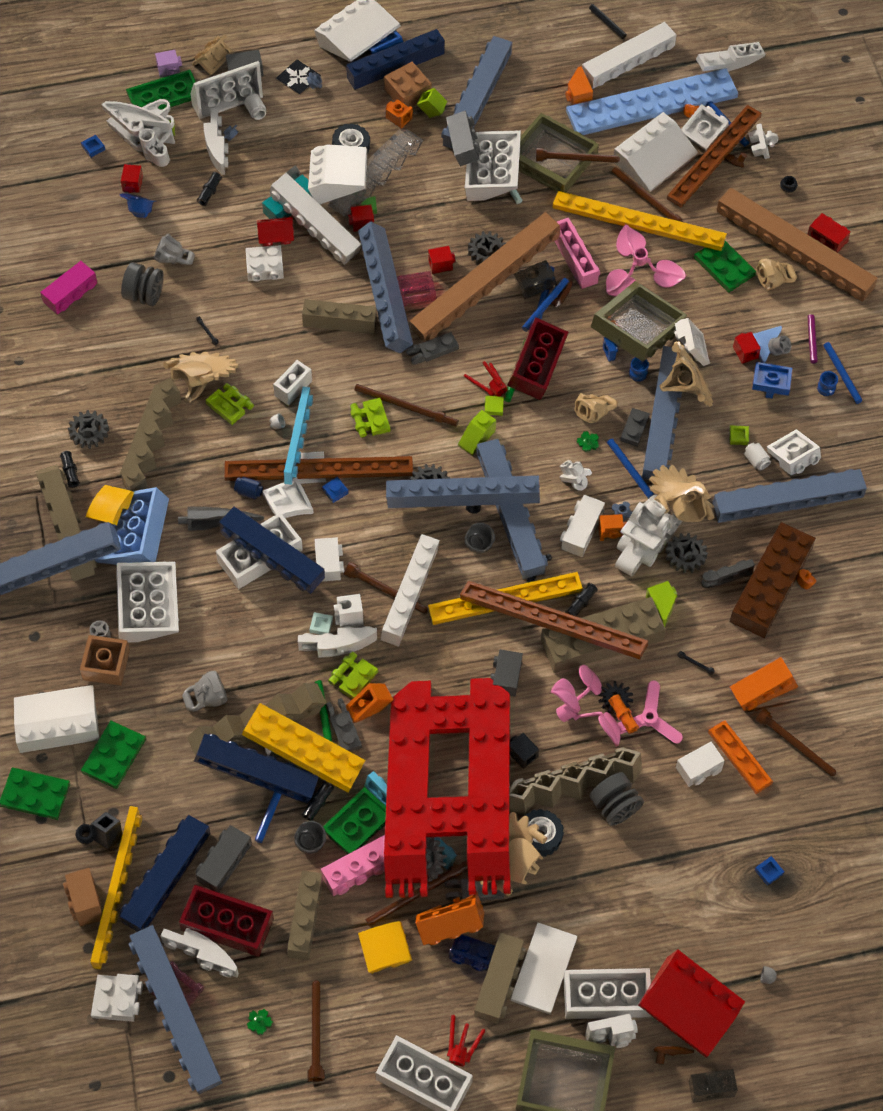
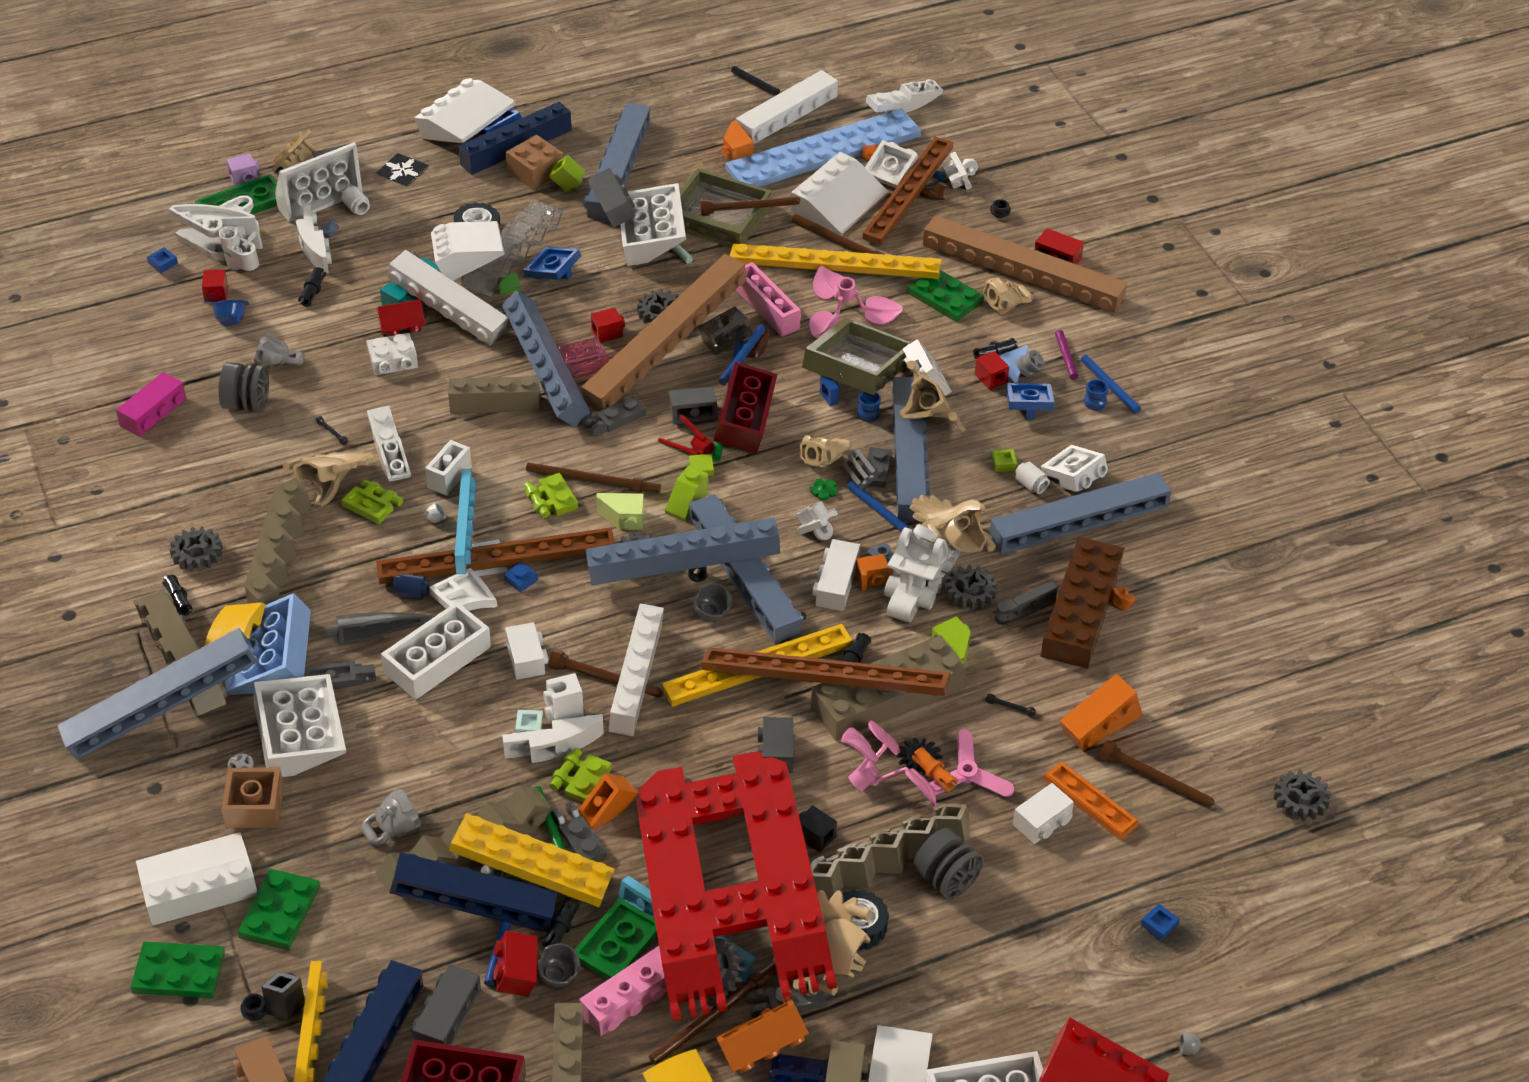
camera: 10 degrees left, 15 degrees down
dark blue brick [219,506,325,594] -> none
sand blue plate [307,72,322,89] -> none
red brick [348,204,374,232] -> none
orange brick [386,99,413,129] -> none
none -> dark grey hinge [305,661,376,689]
none -> white slope [367,406,411,482]
none -> red brick [493,931,538,997]
none -> blue hinge [523,247,581,280]
none -> yellowish green slope [596,493,644,530]
none -> dark grey brick [669,386,718,424]
none -> dark grey tile [840,448,879,490]
none -> black pin [973,338,1018,359]

